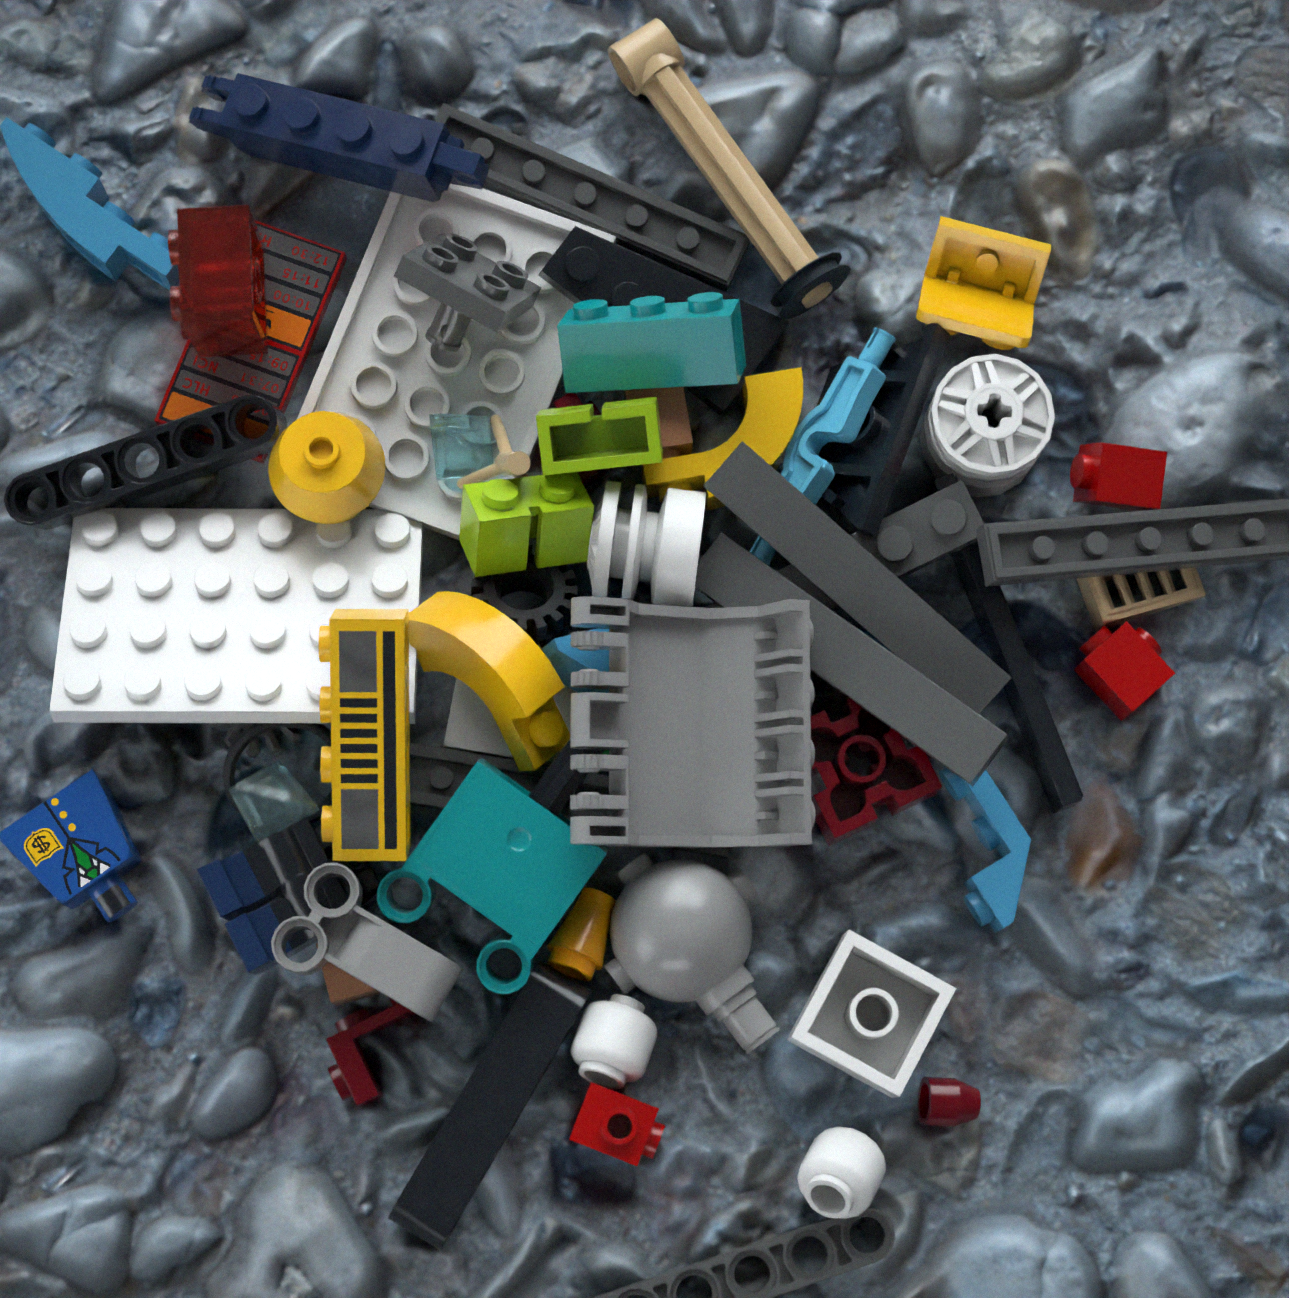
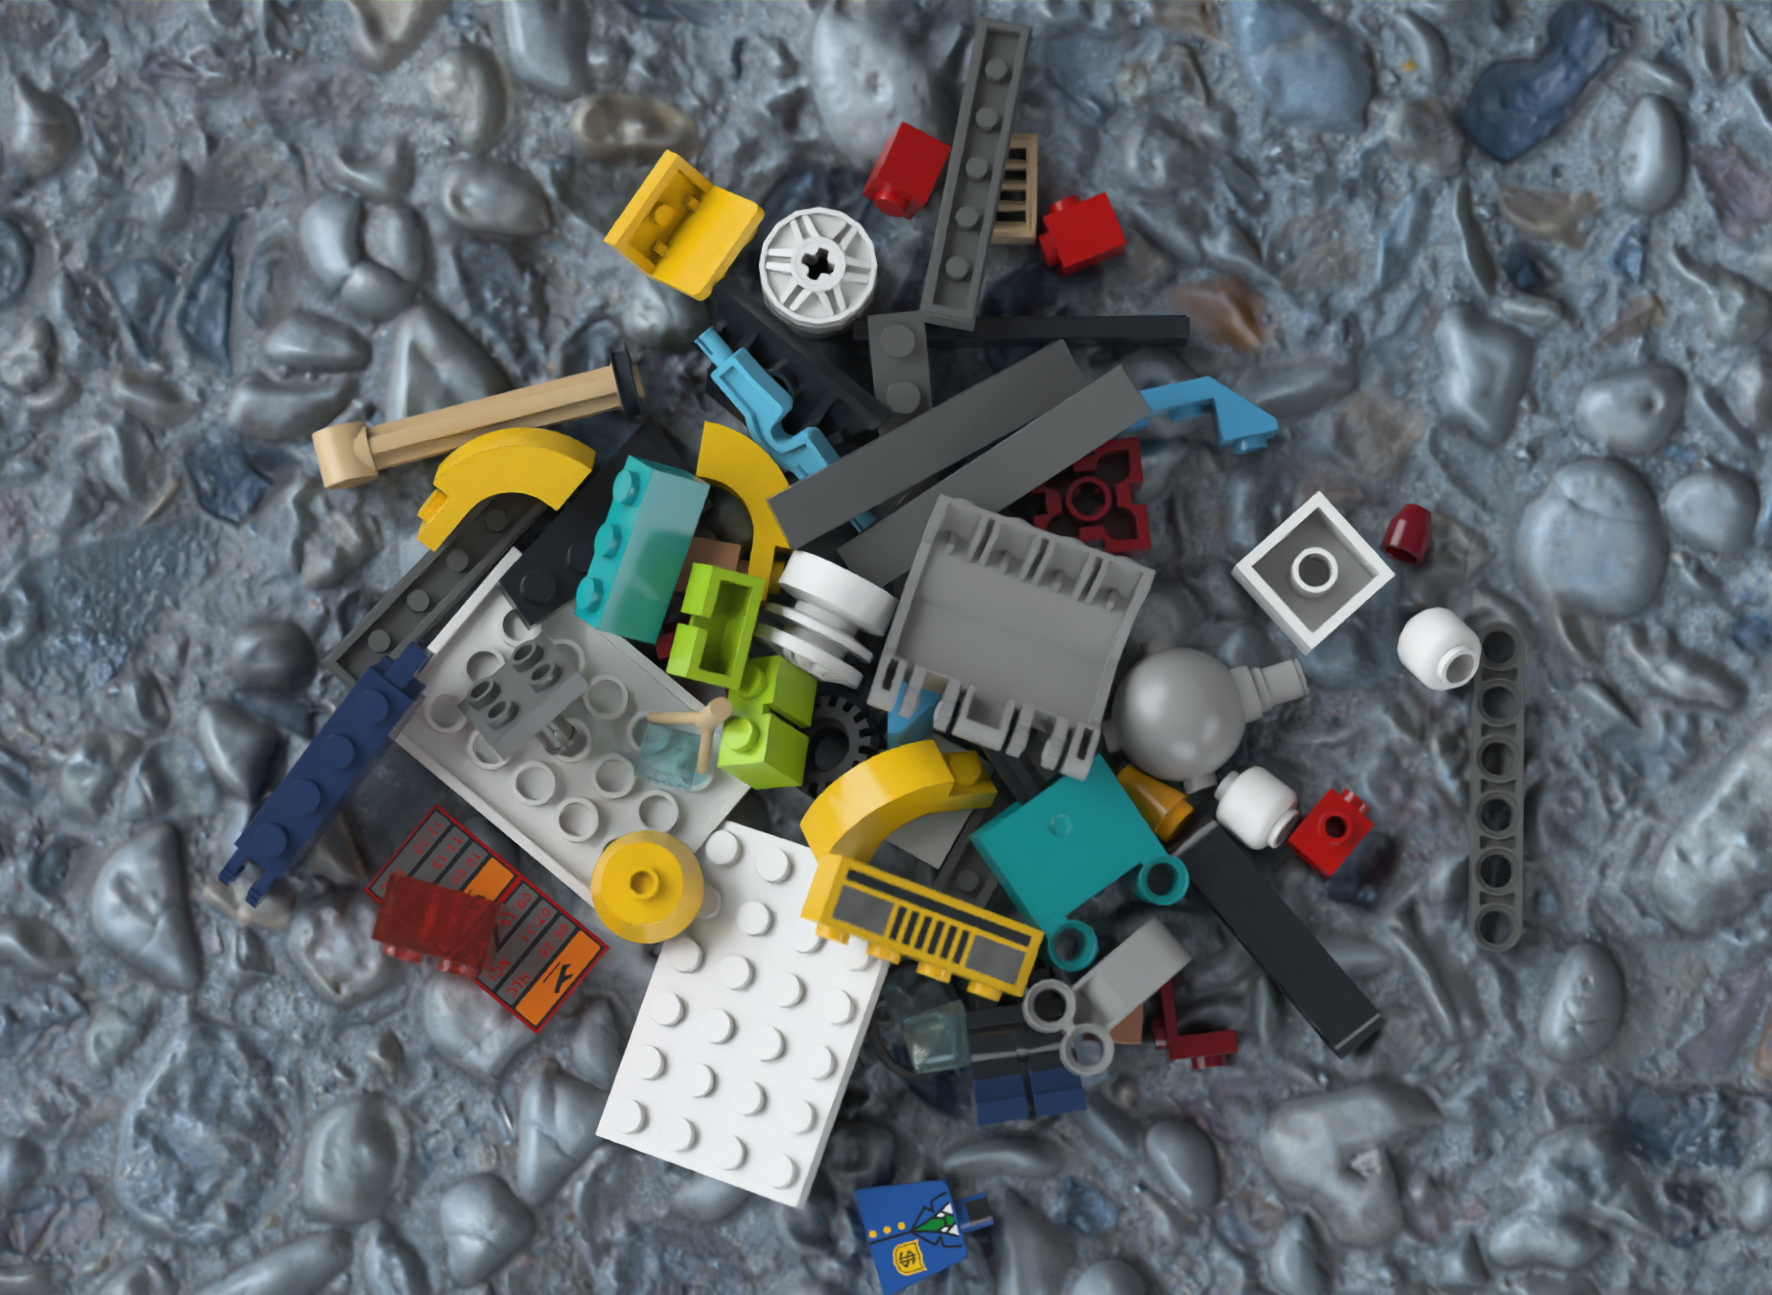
camera: 70 degrees left, 5 degrees up
dark azure slope [0,117,188,294] -> none
black beam [4,394,288,530] -> none
none -> yellow arch [416,427,596,552]

